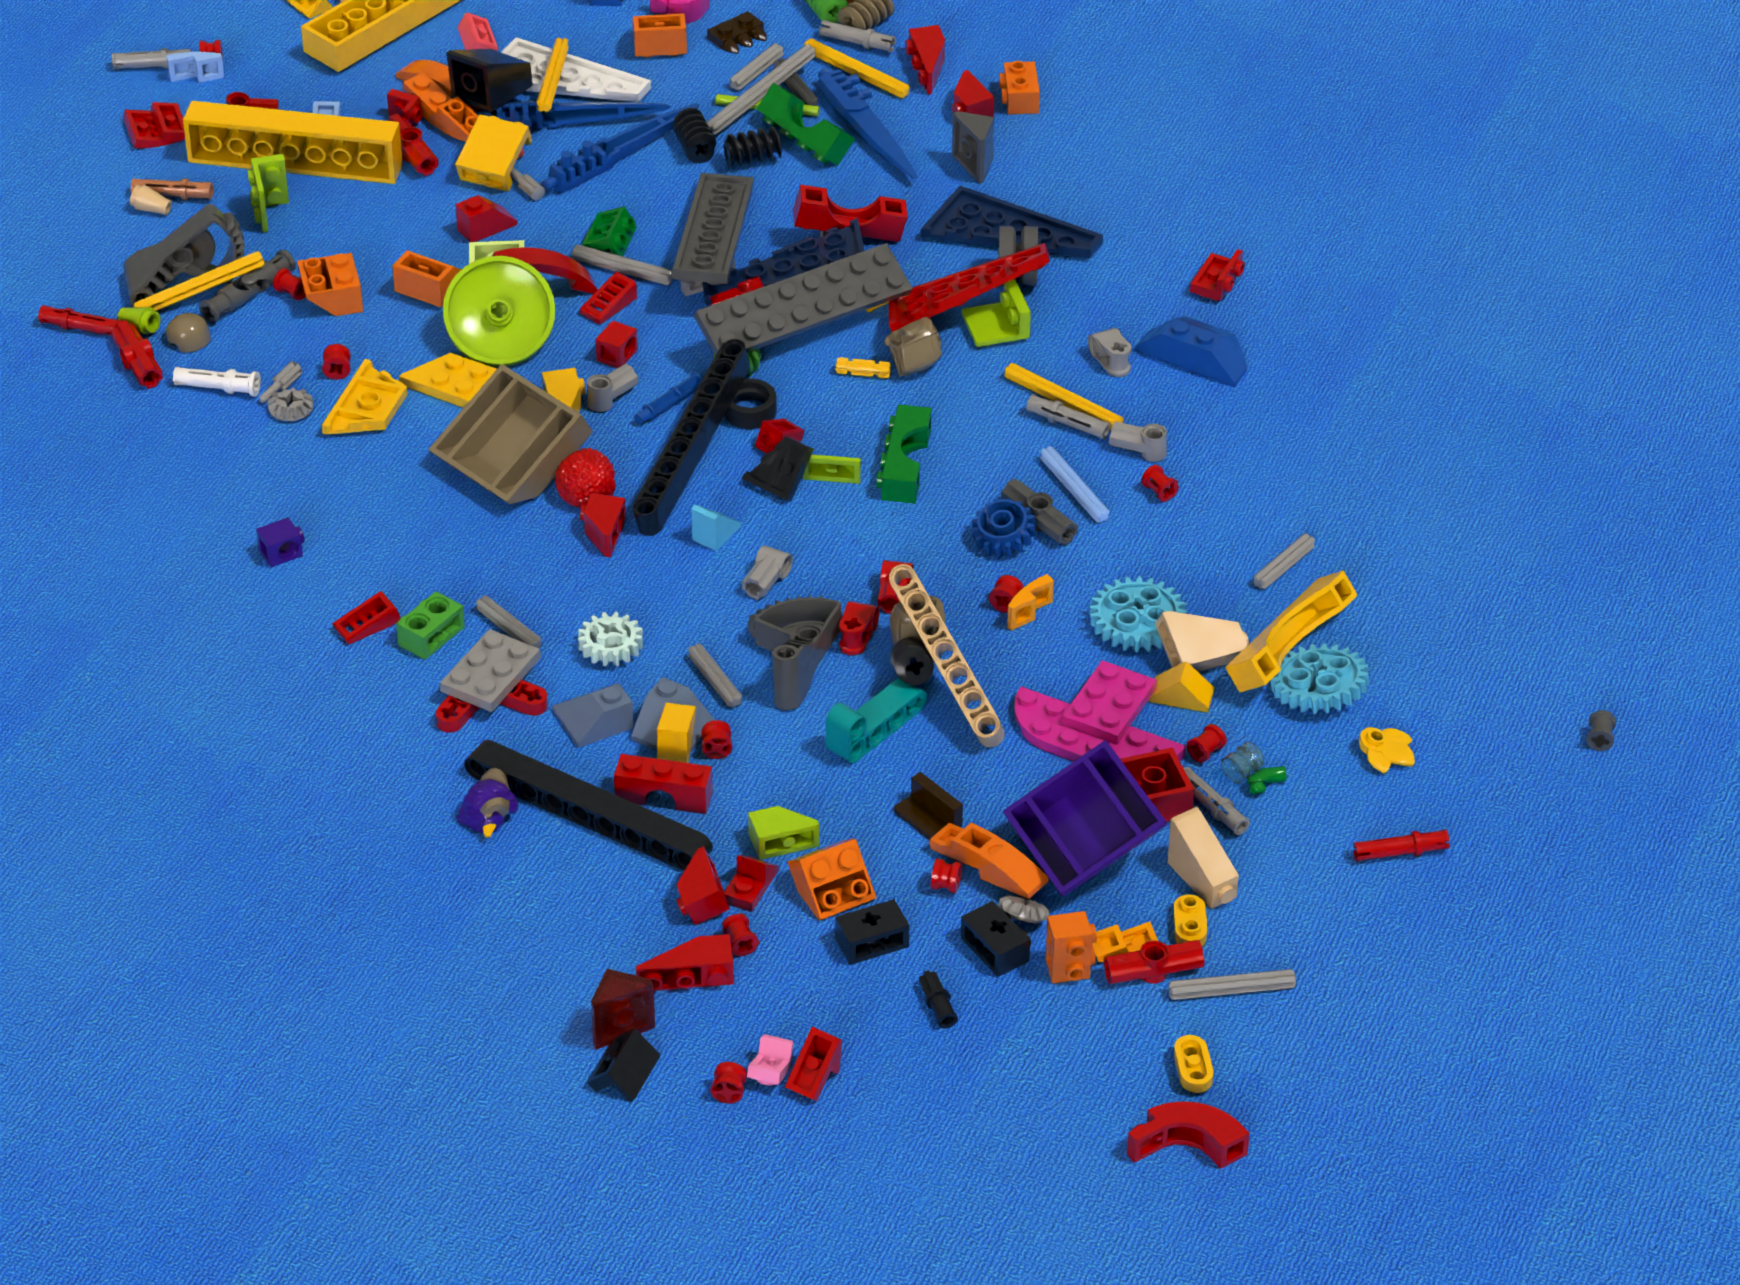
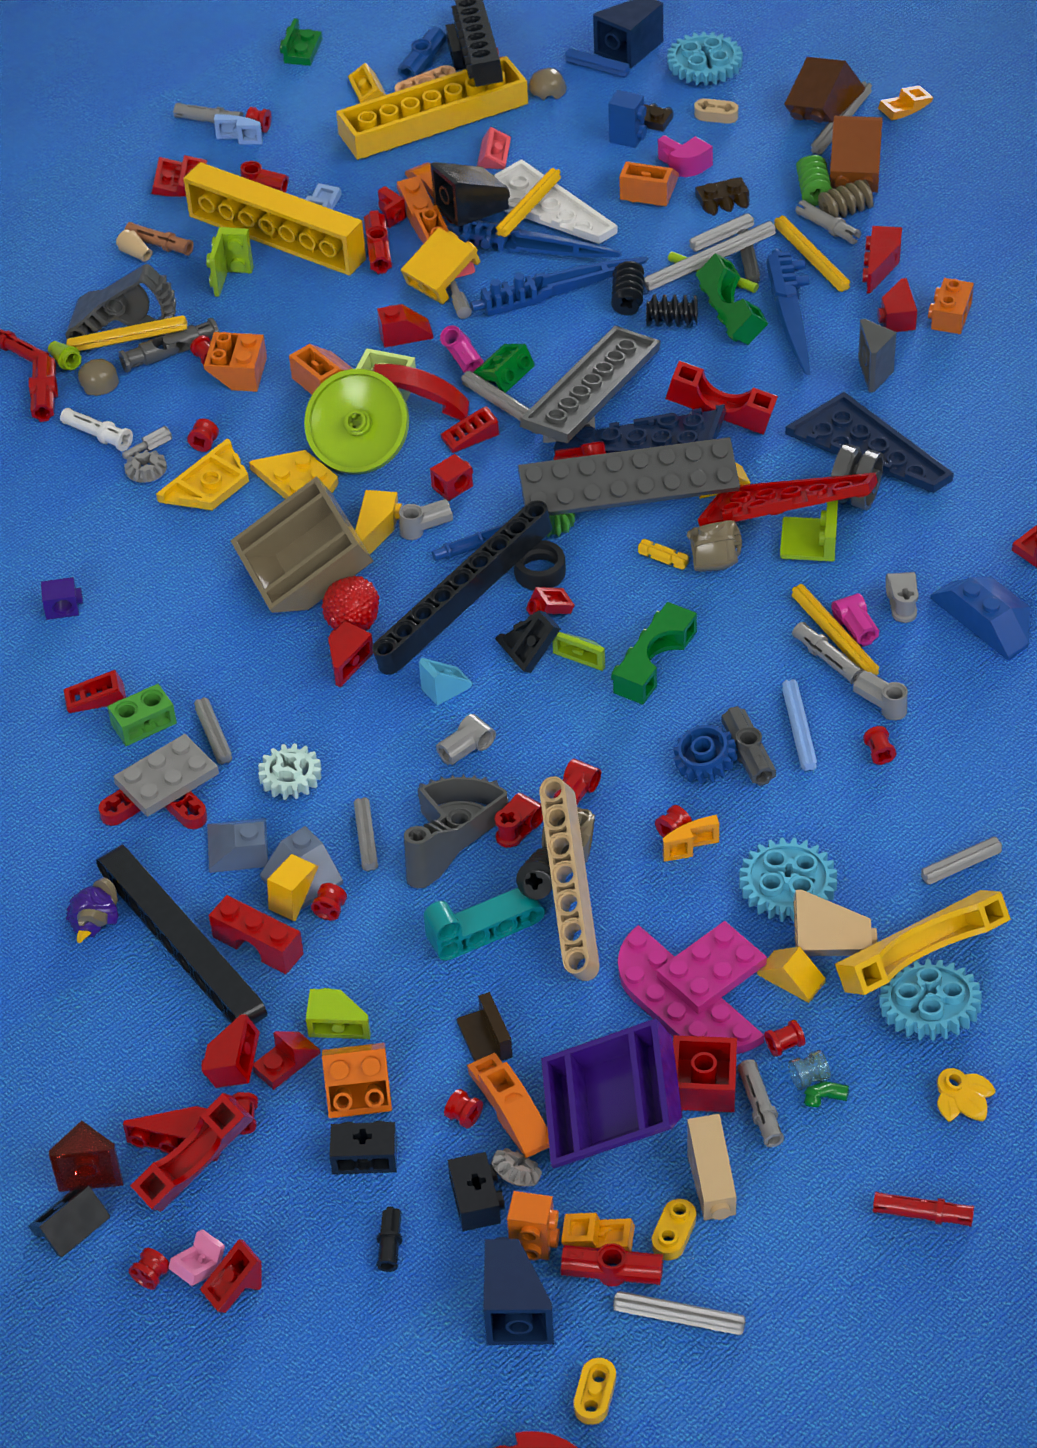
camera: 25 degrees right, 5 degrees up
none -> red arch [130,1093,254,1211]
none -> dark pink piece [440,325,484,373]
none -> dark blue slope [483,1237,554,1345]
none -> dark pink piece [831,593,879,647]

